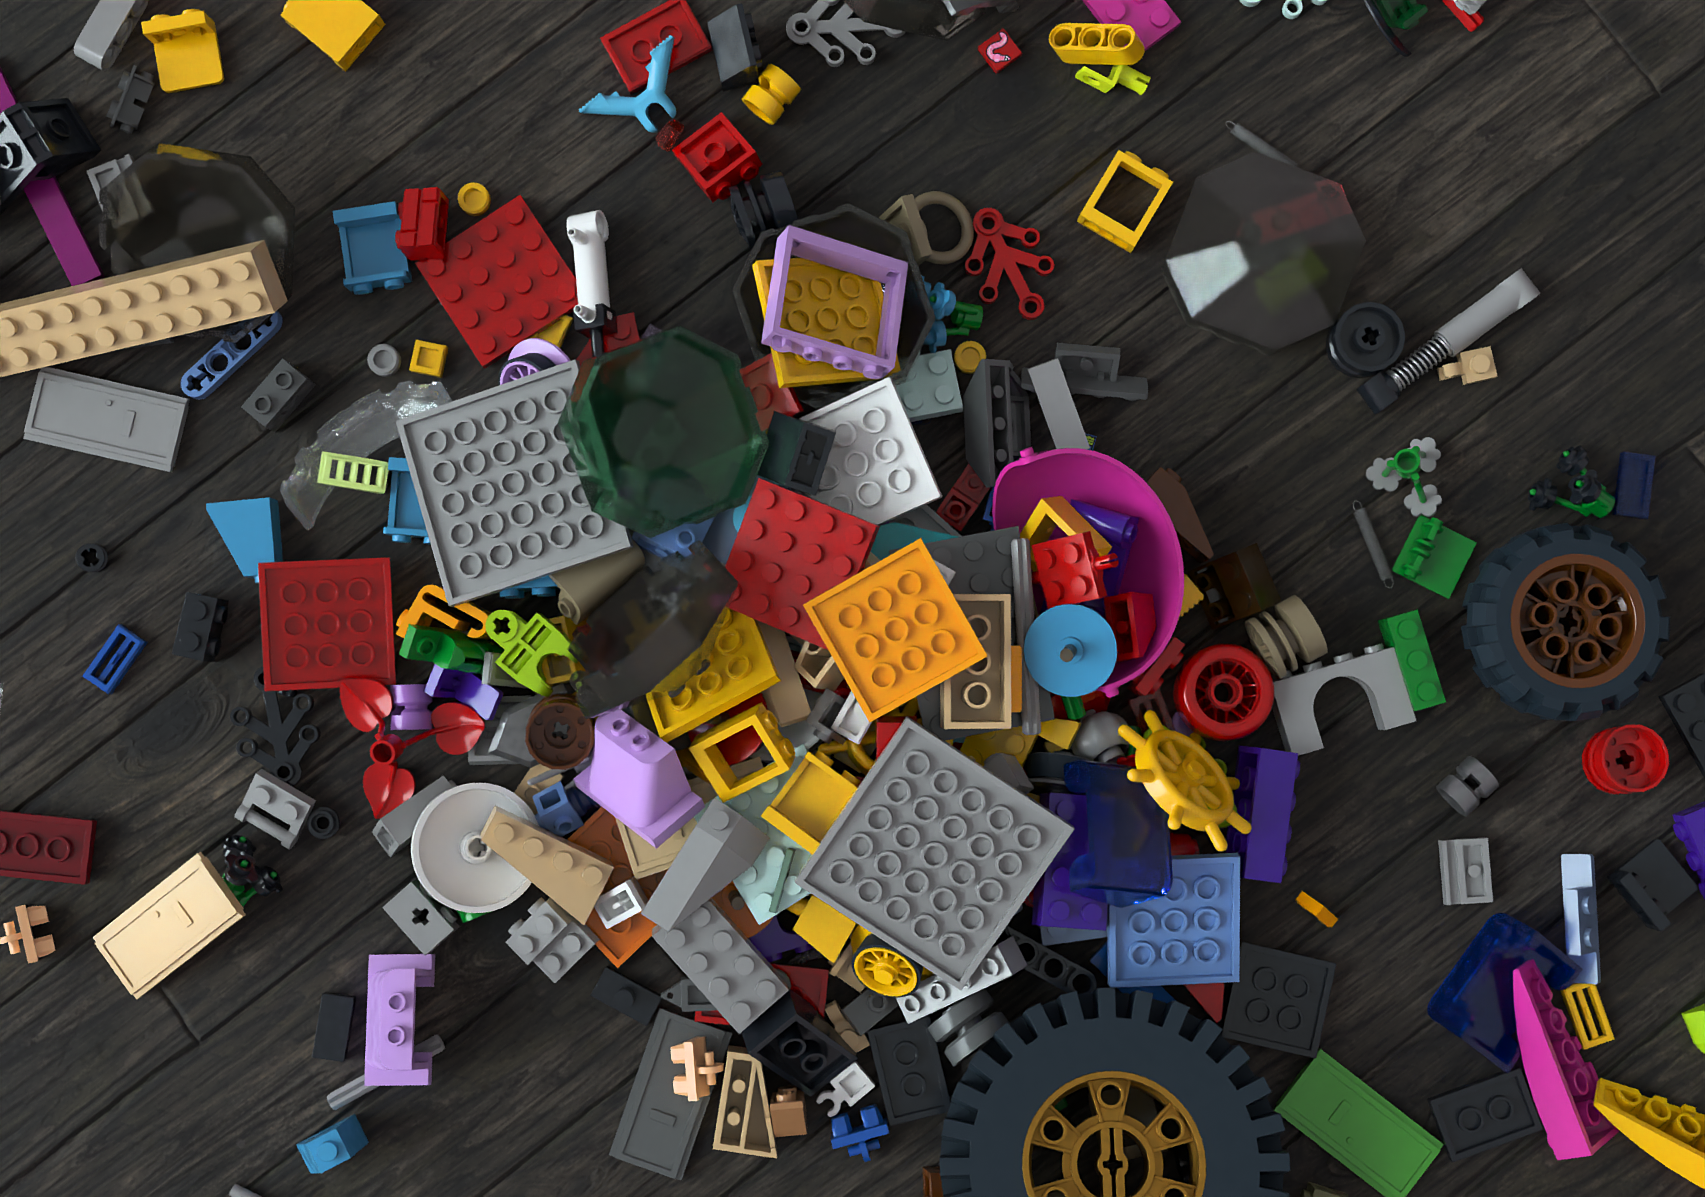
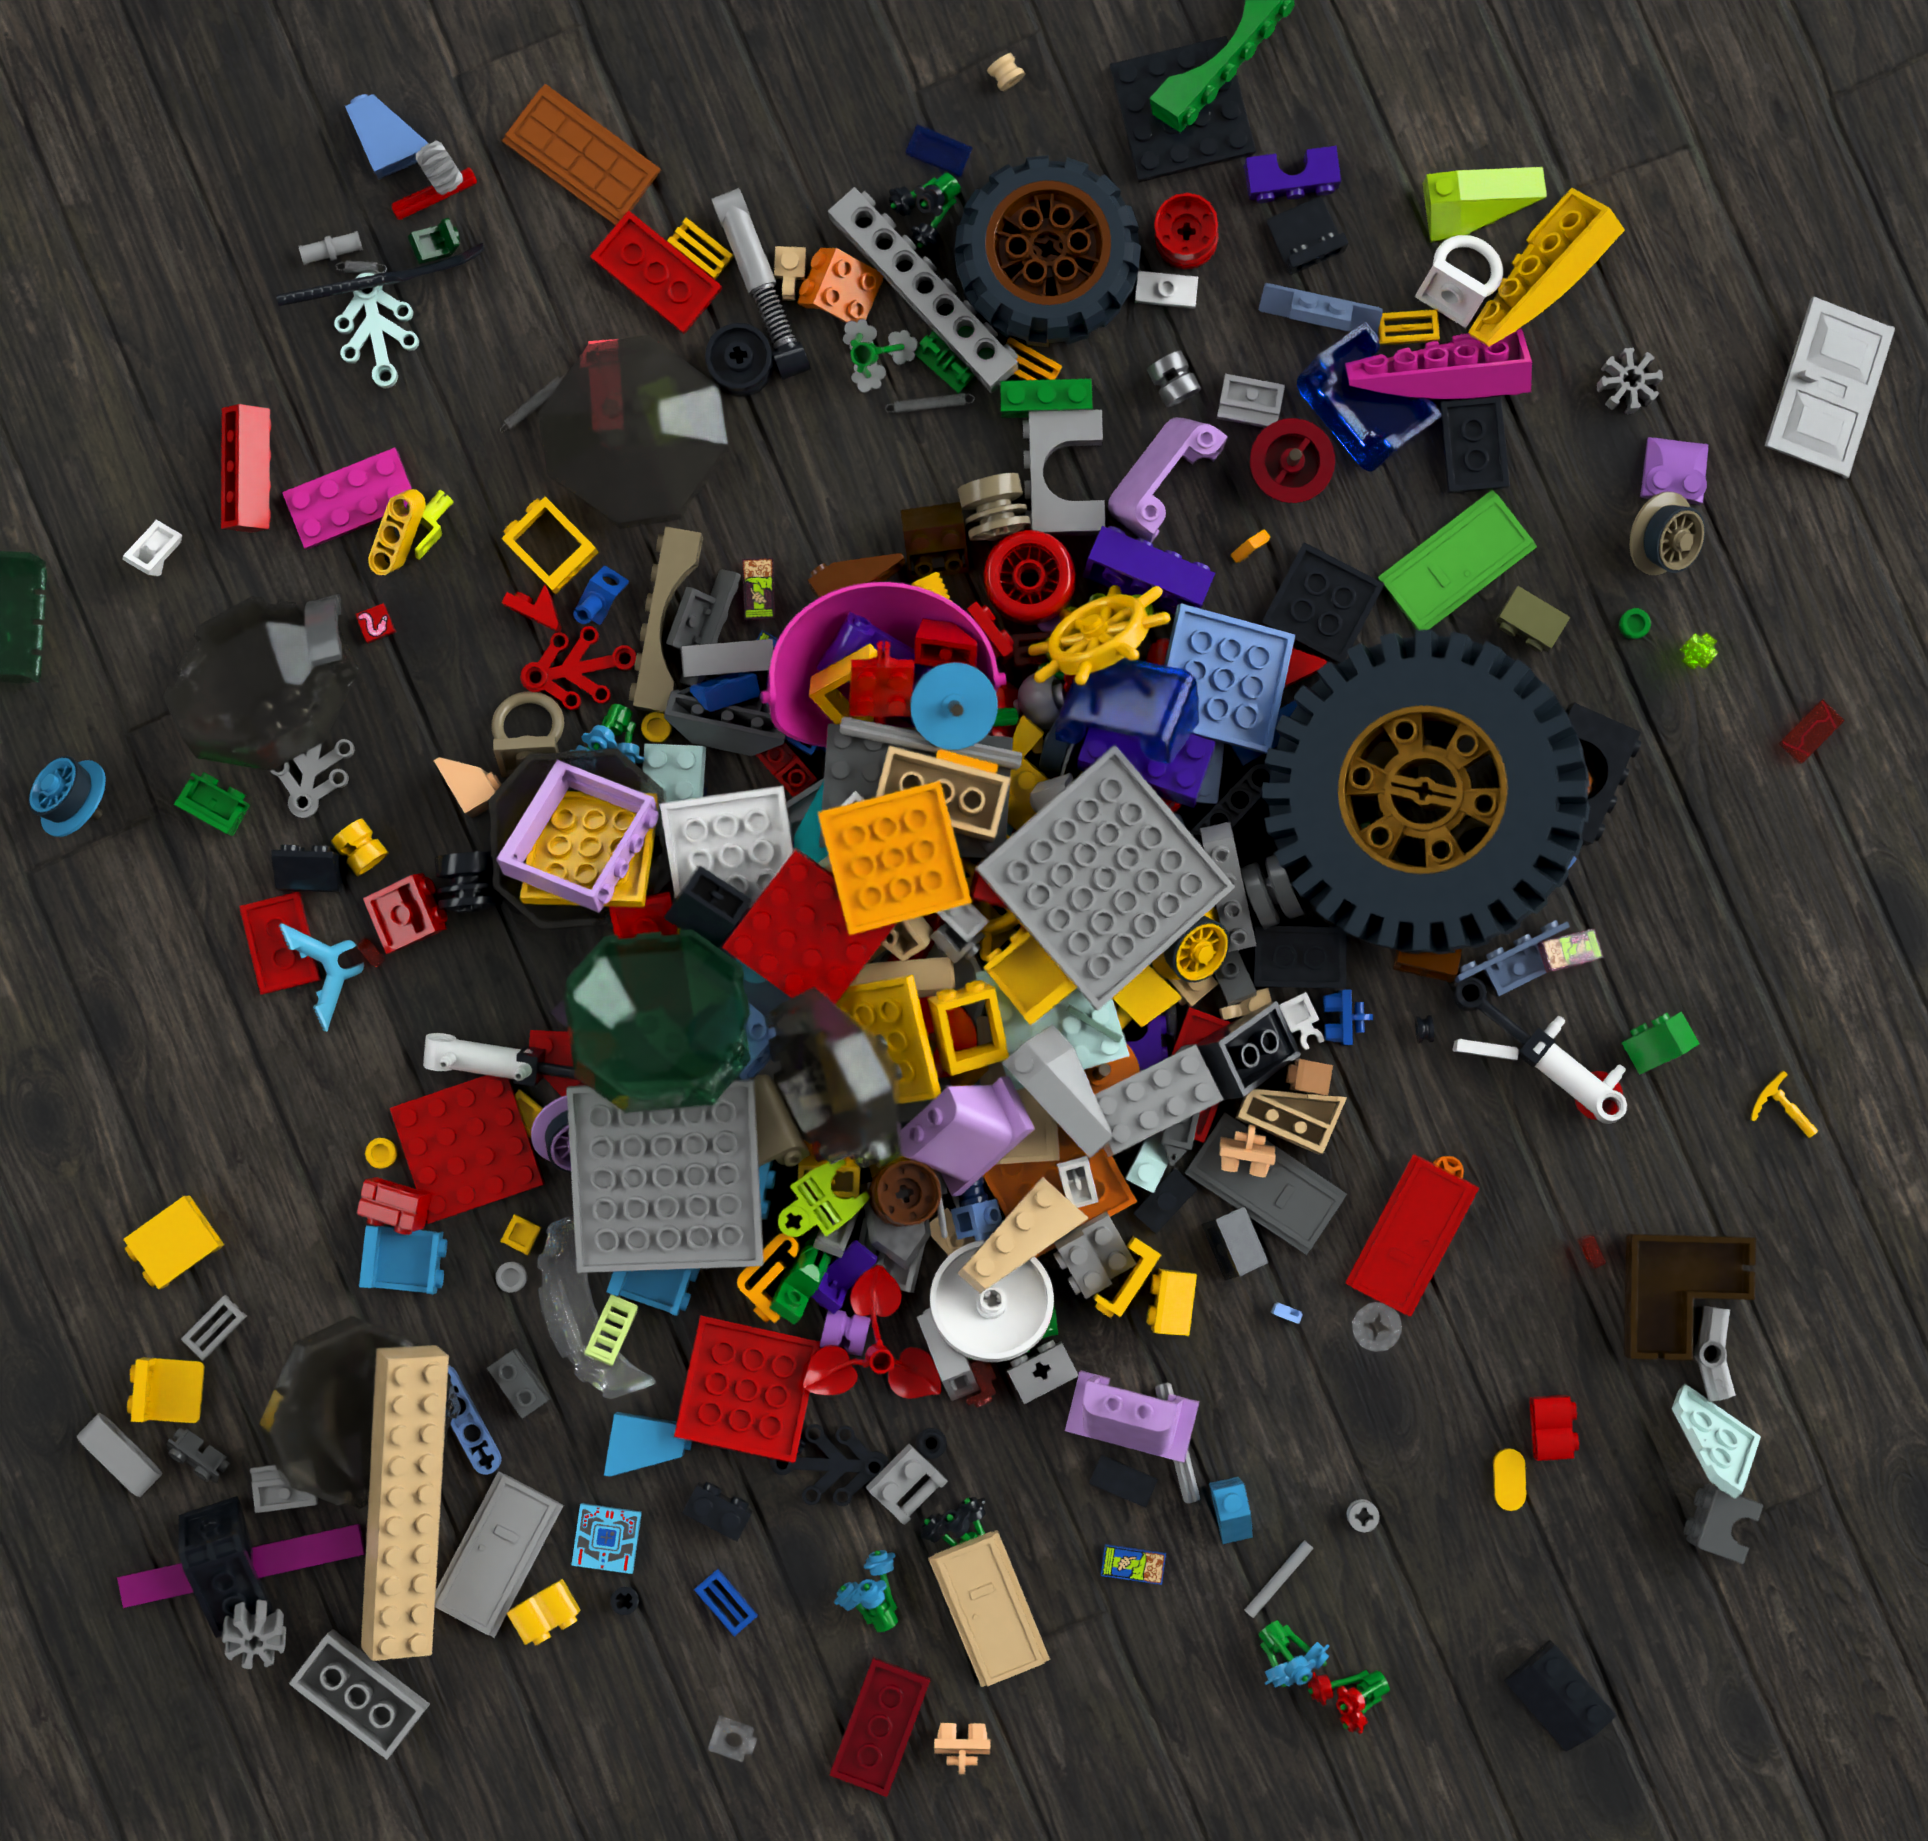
camera: 80 degrees left, 0 degrees up
none -> light grey tile [181,1295,247,1361]
none -> light nougat slope [434,757,505,818]
none -> red slope [501,584,562,632]
none -> dark orange piece [502,84,661,226]
none -> yellow brick [507,1579,581,1646]
none -> tile [571,1503,642,1574]
none -> blue bracket [573,566,629,625]
none -> red plate [590,210,723,334]
none -> dark tan arch [629,527,703,714]
none -> yellow tile [667,218,733,280]
none -> blue slope [689,672,760,712]
none -> tile [742,558,775,621]
none -> orange bracket [797,248,883,323]
none -> light grey brick [828,187,1018,393]
none -> dark azure plant [834,1550,898,1632]
none -> clear red bracket [965,1360,997,1408]
none -> light orange tile [1006,337,1062,380]
none -> yellow panel [1093,1236,1161,1318]
none -> tile [1101,1544,1166,1585]
none -> lavender windscreen [1108,417,1228,543]
none -> light aqua slope [1125,1130,1172,1193]
none -> white plate [1135,271,1198,309]
none -> yellow slope [1146,1268,1197,1336]
none -> panel [1201,1207,1268,1281]
none -> dark red piece [1250,418,1335,503]
none -> light blue tile [1271,1302,1303,1324]
none -> white tile [1415,235,1503,328]

